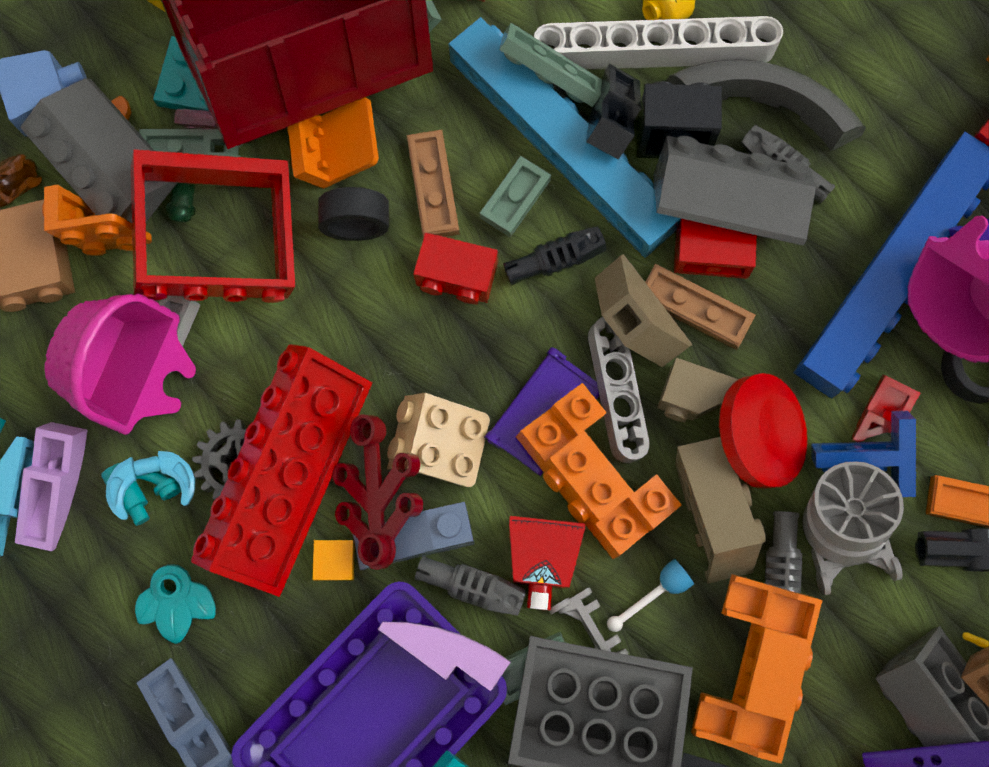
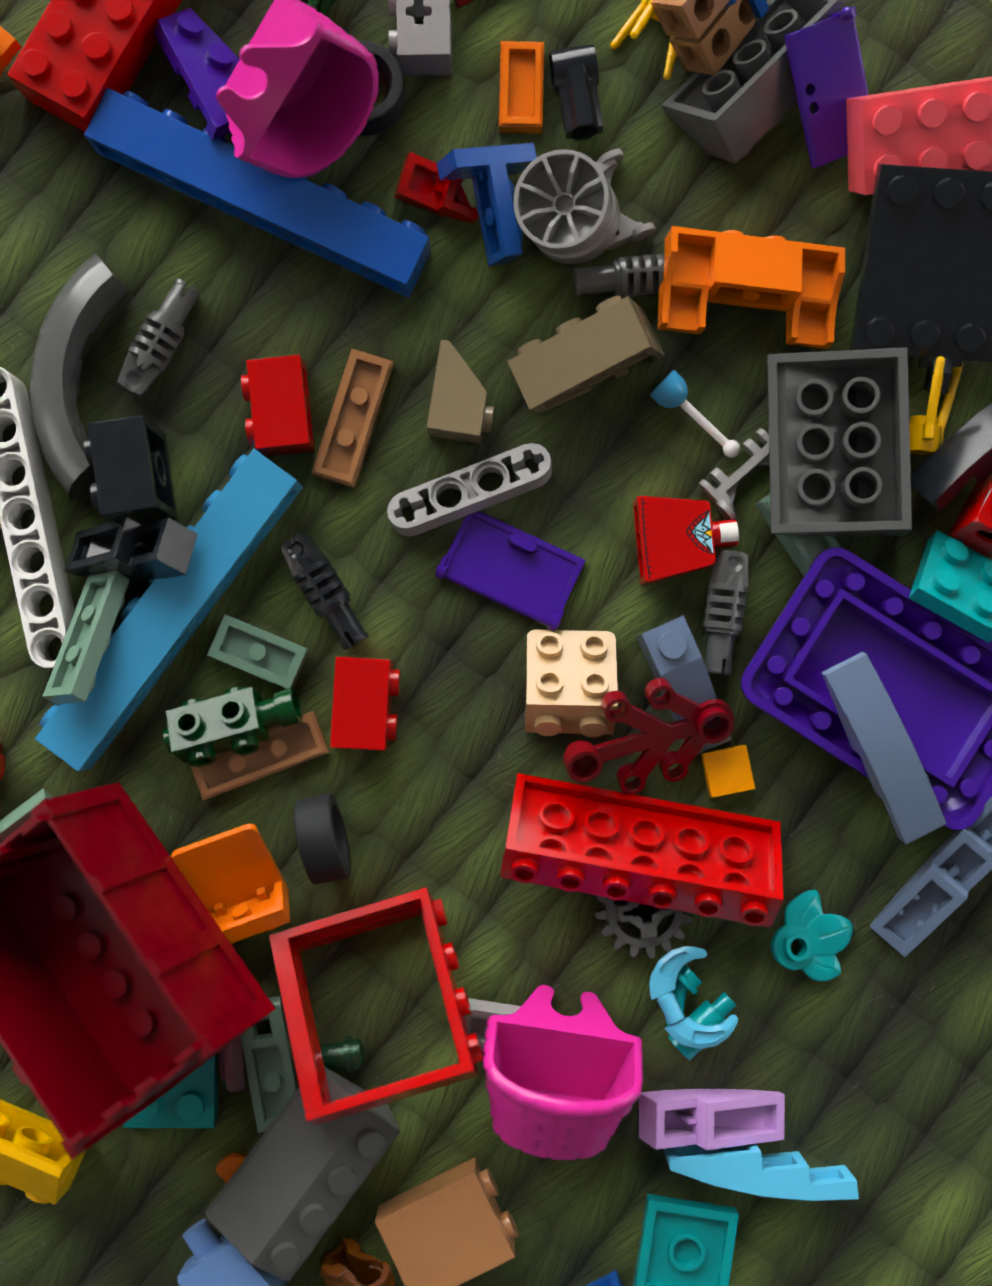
camera: 105 degrees left, 10 degrees up
orange bracket [42,185,152,256] -> none
lavender slope [378,622,511,691] -> none
orange bracket [516,383,681,559] -> none
dark tan slope [595,254,693,367] -> none
dark grey slope [653,136,816,246] -> none
red piece [719,373,807,489] -> none
none -> dark green brick [163,687,303,767]
none -> sand blue slope [821,651,947,844]

